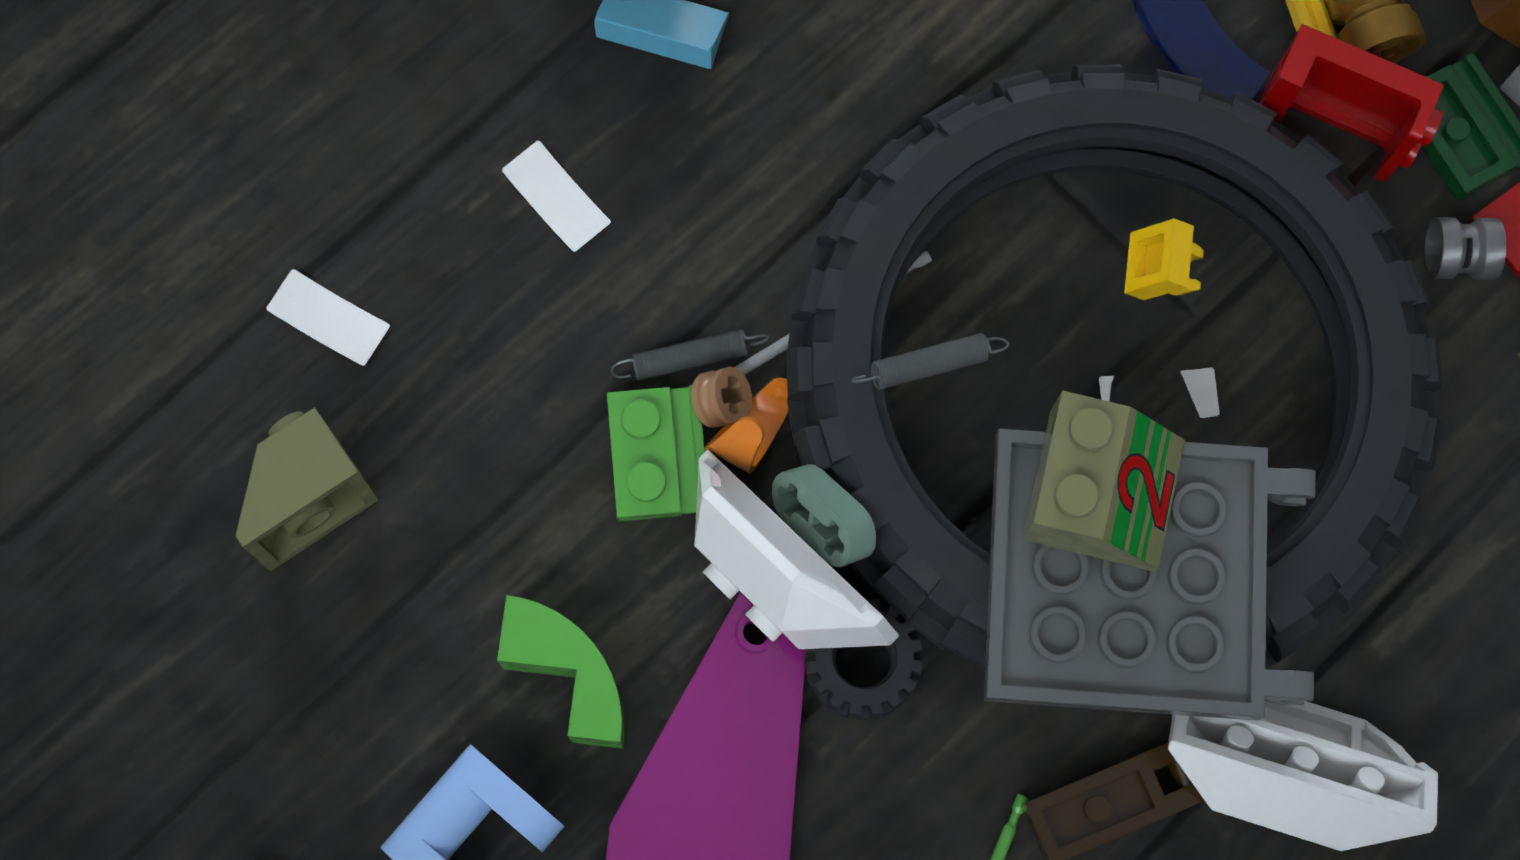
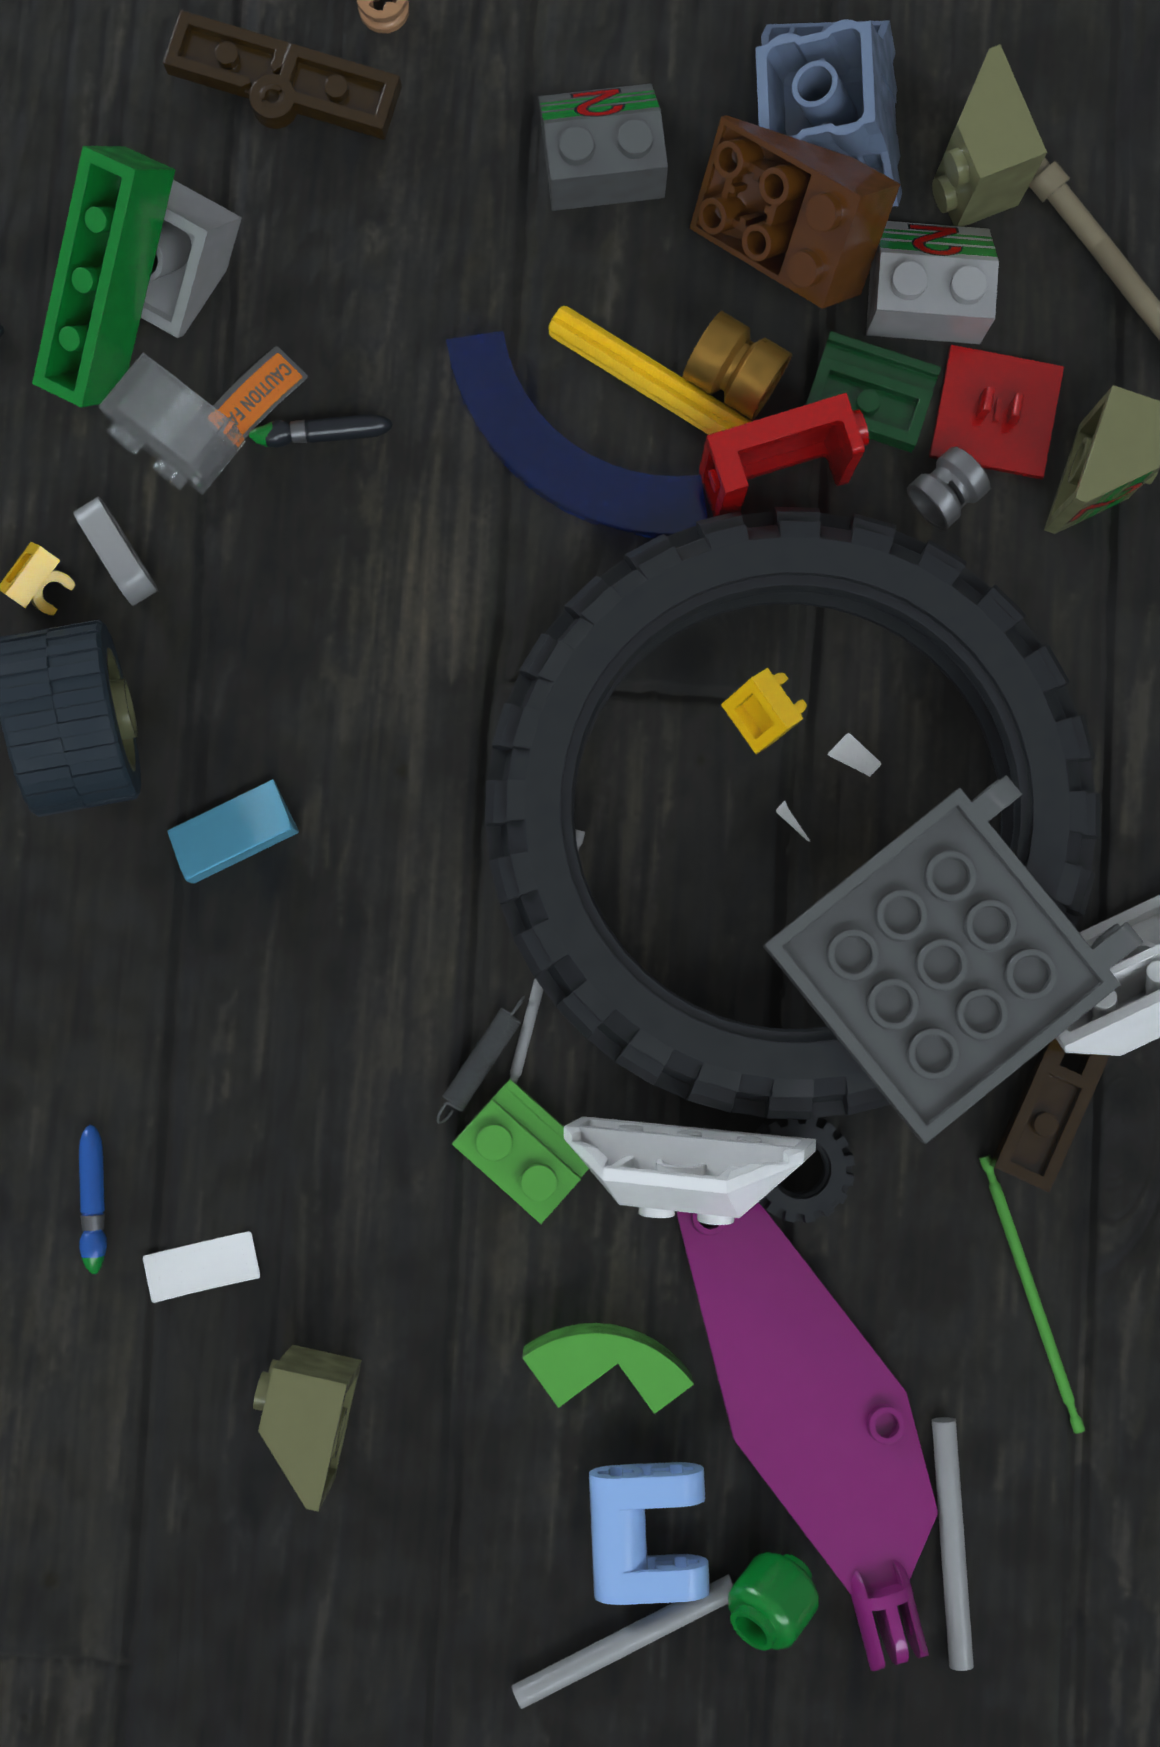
camera: 40 degrees left, 10 degrees up
white sticker [502,141,611,252] -> none
medium nougat bush [691,367,752,428] -> none
orange helmet [704,378,789,474] -> none
sand green beam [772,464,877,567] -> none
dark grey piece [851,333,1009,390] -> none
olive slope [1022,390,1185,572] -> none
none -> blue piece [79,1125,107,1274]

